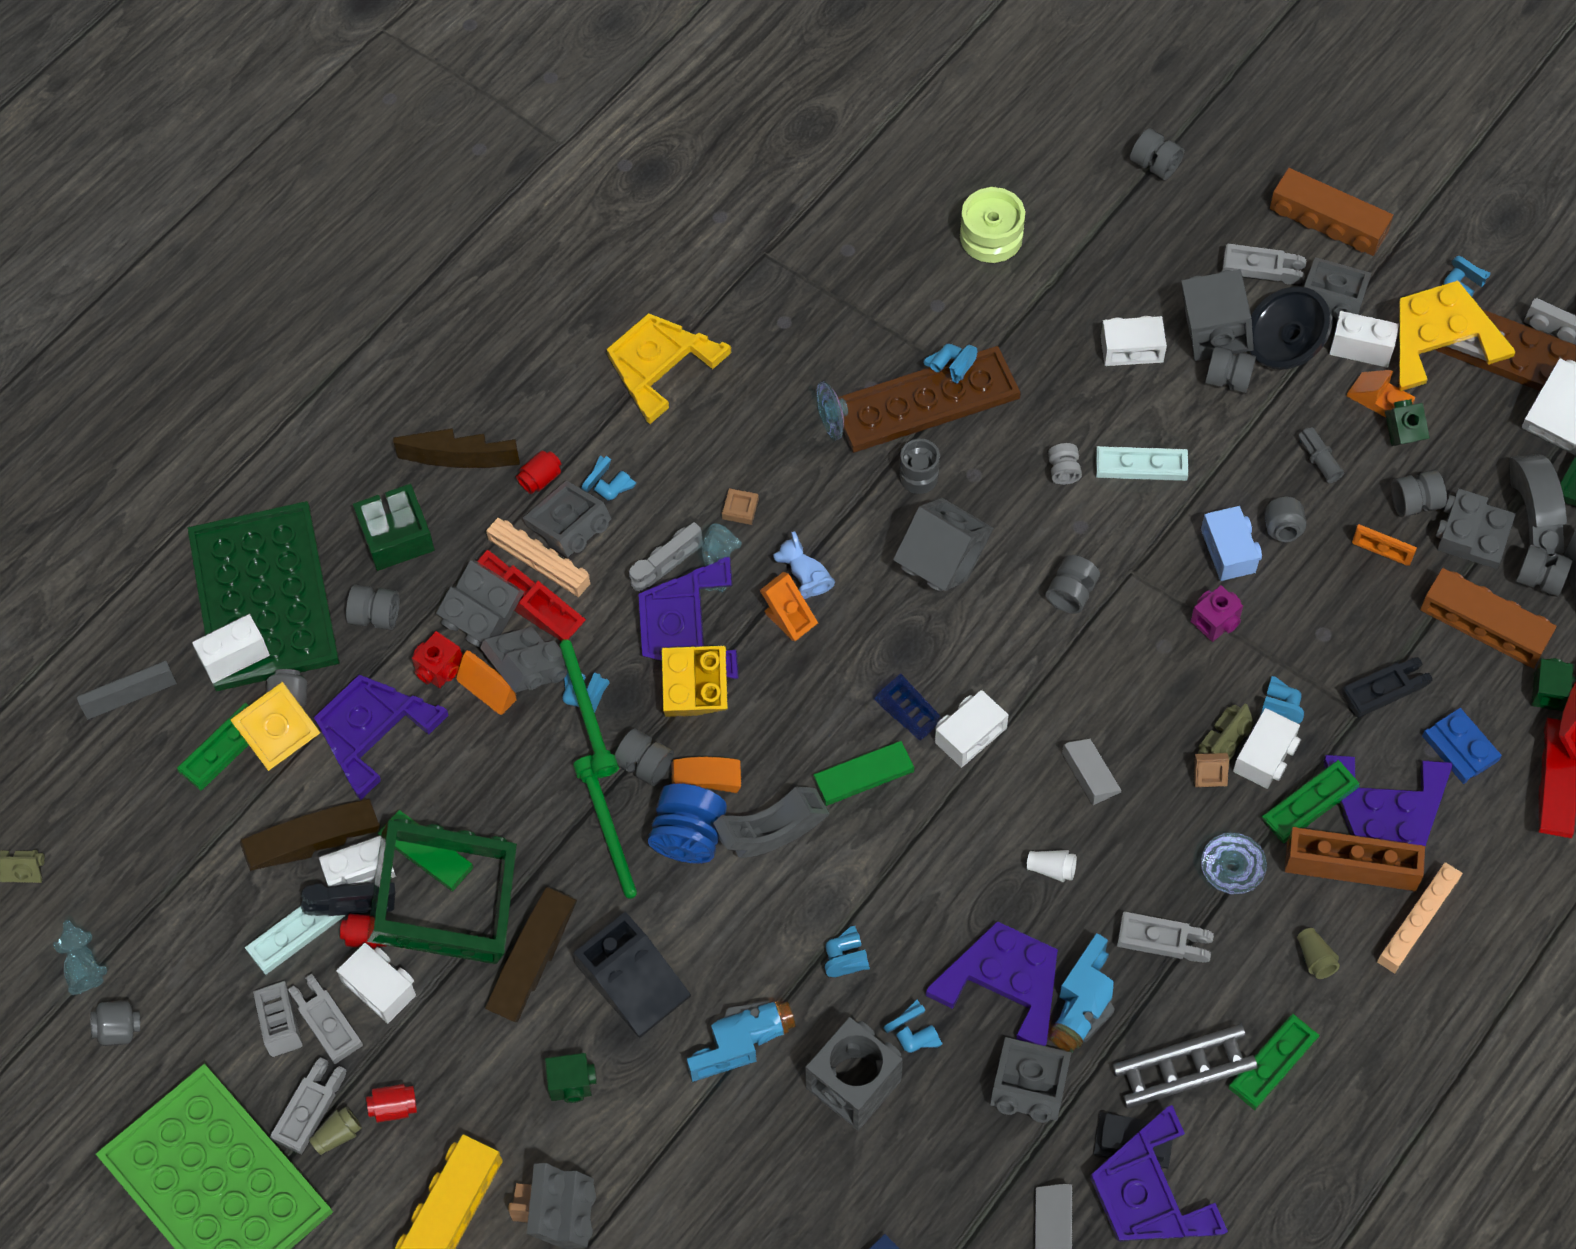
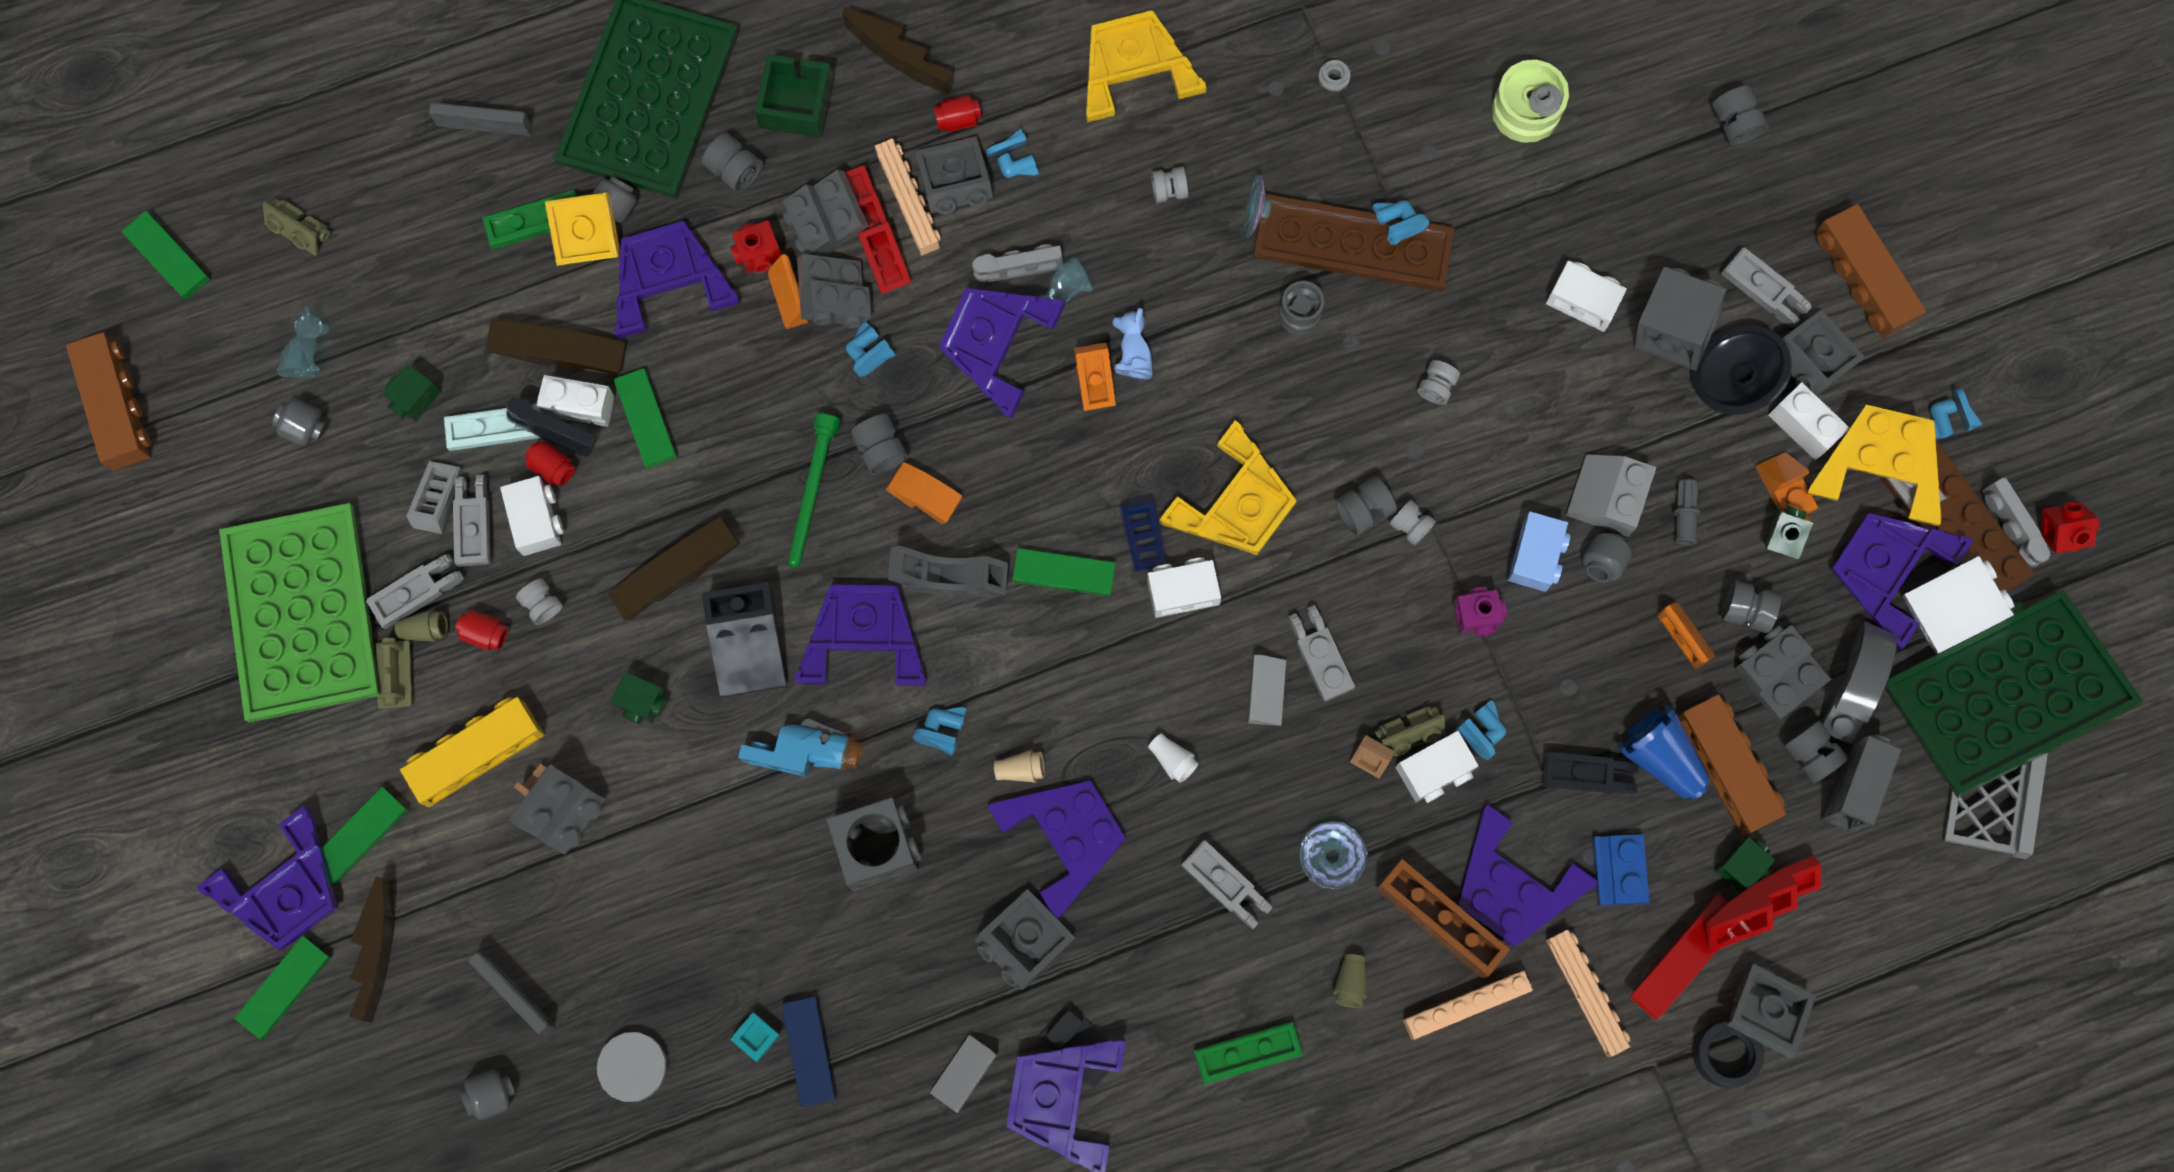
camera: 30 degrees right, 15 degrees up
white brick [192,614,270,683] -> none
dark green window [367,818,517,964] -> none
green piece [560,639,619,778] -> none
blue wheel [648,784,727,863] -> none
yellow slope [662,646,728,717] -> none
medium nougat tile [722,488,759,525] -> none
dark azure piece [883,1000,942,1053] -> none
dark grey brick [893,498,994,591] -> none
dark azure plate [1050,933,1114,1053] -> none
light aqua tile [1096,446,1188,481] -> none
flat silver bar [1112,1024,1258,1109] -> none
dark grey wheel [1205,346,1256,394] -> none
green tile [1262,760,1360,844] -> none
none -> olive hinge [376,638,412,709]
none -> dark green brick [382,364,441,422]
none -> light grey wheel [516,579,563,625]
none -> dark purple wing [795,585,926,686]
none -> tan cone [994,749,1045,783]
none -> light grey wheel [1151,167,1188,203]
none -> yellow wing [1159,421,1296,555]
none -> light grey hinge [1288,605,1355,702]
none -> light grey plate [1319,60,1350,91]
none -> light grey wheel [1390,500,1436,546]
none -> light grey plate [1529,85,1562,117]
none -> light nougat piece [1546,930,1630,1057]
none -> light grey slope [1566,454,1656,537]
none -> blue cone [1617,704,1710,800]
none -> dark purple wing [1831,513,1974,650]

